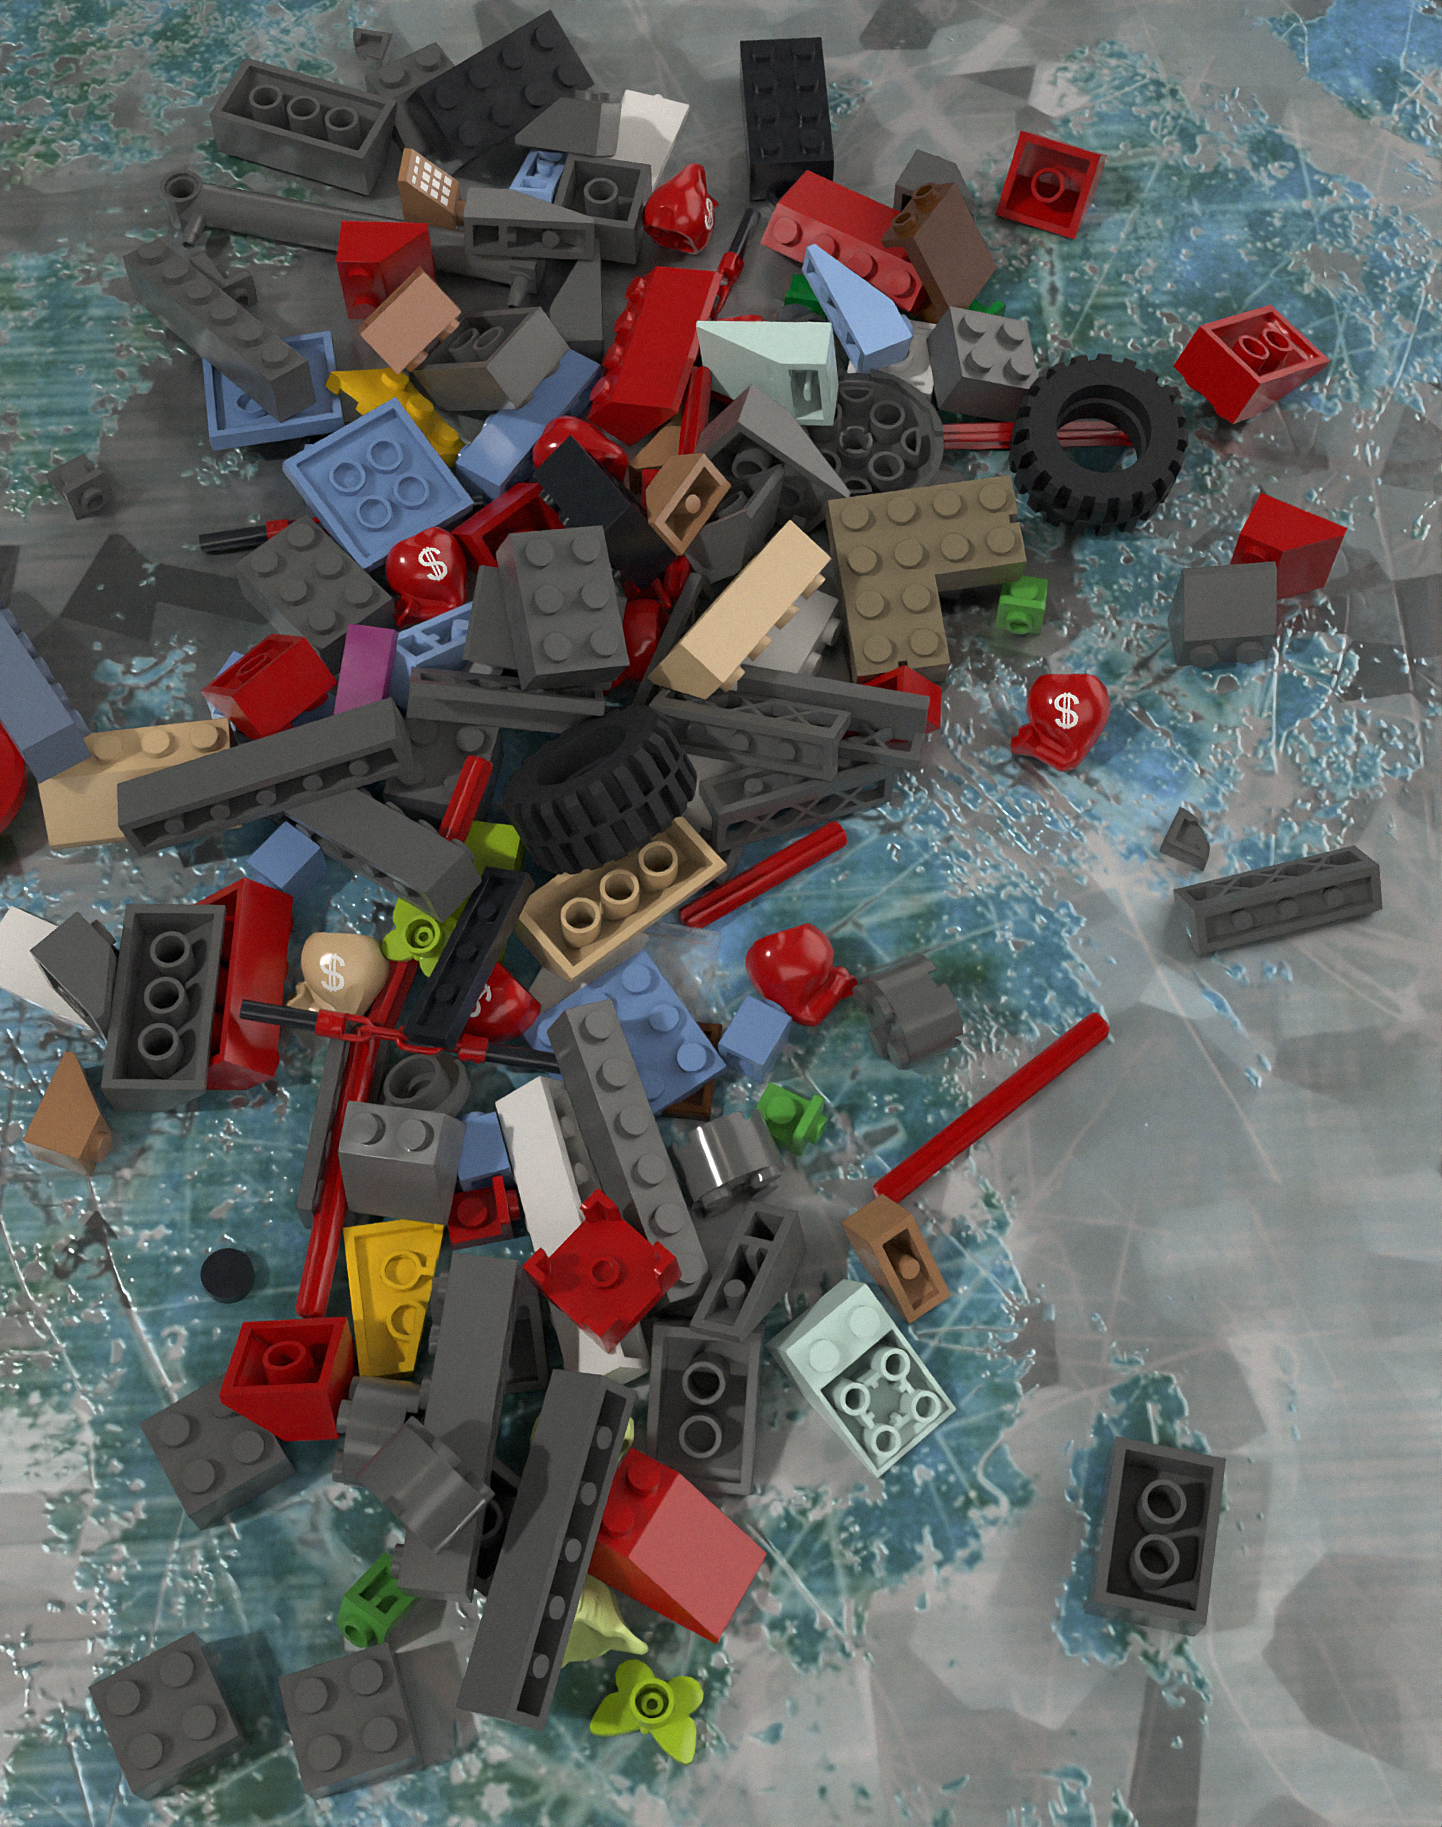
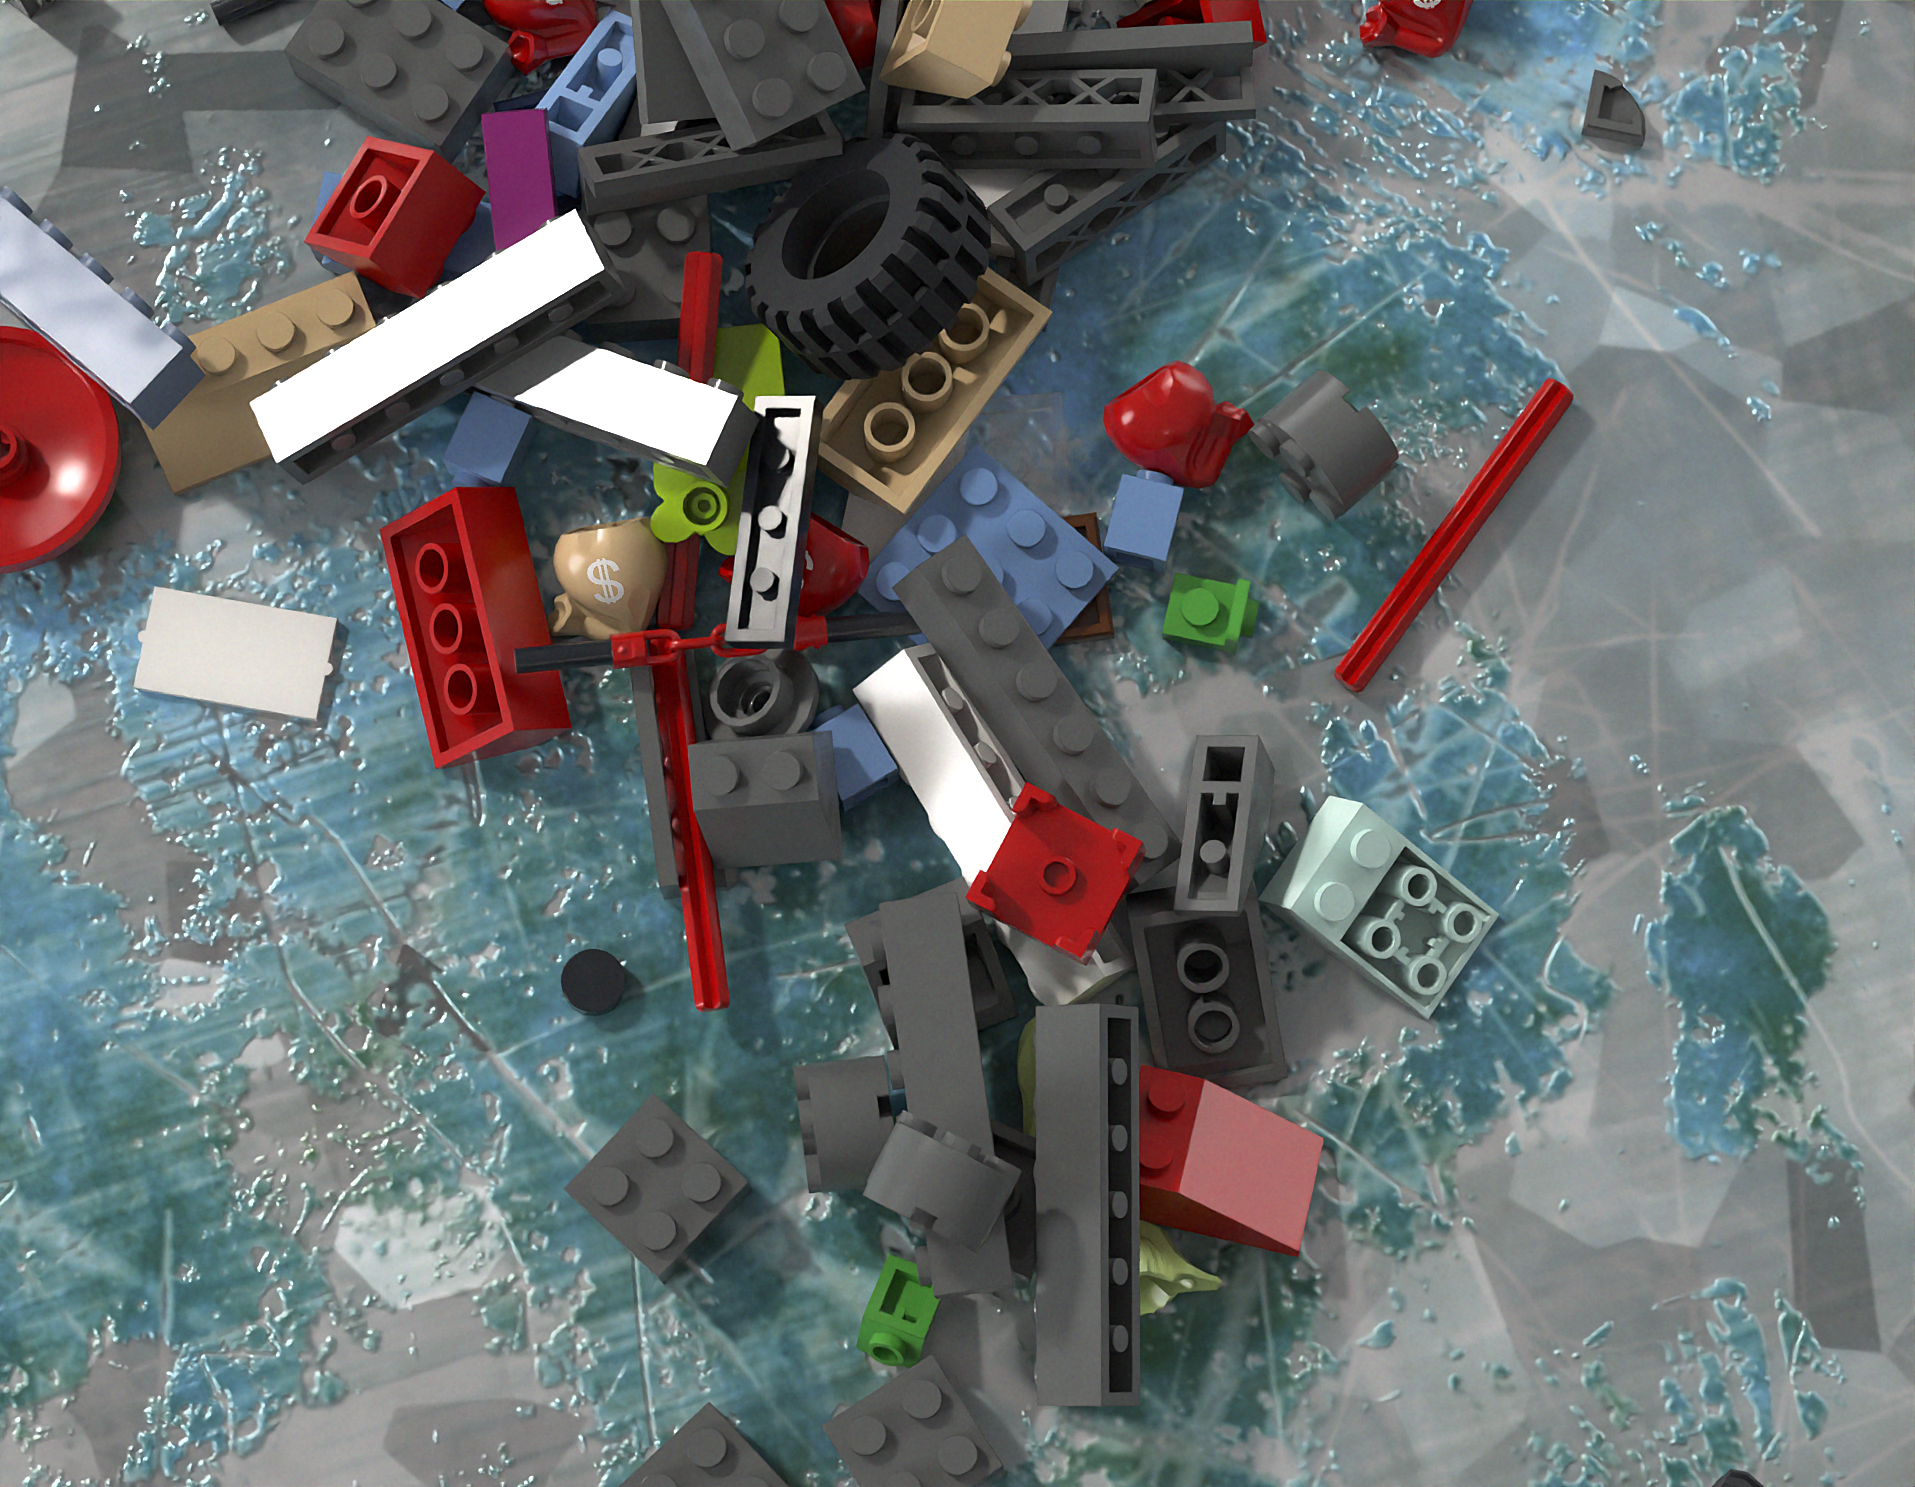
camera: 10 degrees left, 15 degrees up
medium nougat slope [22,1051,112,1177] -> none
dark grey slope [29,911,119,1045] -> none
dark grey slope [101,904,227,1112] -> none
red slope [219,1317,359,1442] -> none
yellow wing [343,1219,445,1379] -> none
red bracket [448,1175,521,1251] -> none
lime animal [590,1659,704,1766] -> none
dark grey brick [667,1109,786,1219] -> none
red axle [678,821,848,933] -> none
medium nougat slope [841,1194,951,1324] -> none
dark grey brick [1084,1436,1226,1637] -> none
dark grey fence [1173,845,1383,955] -> none

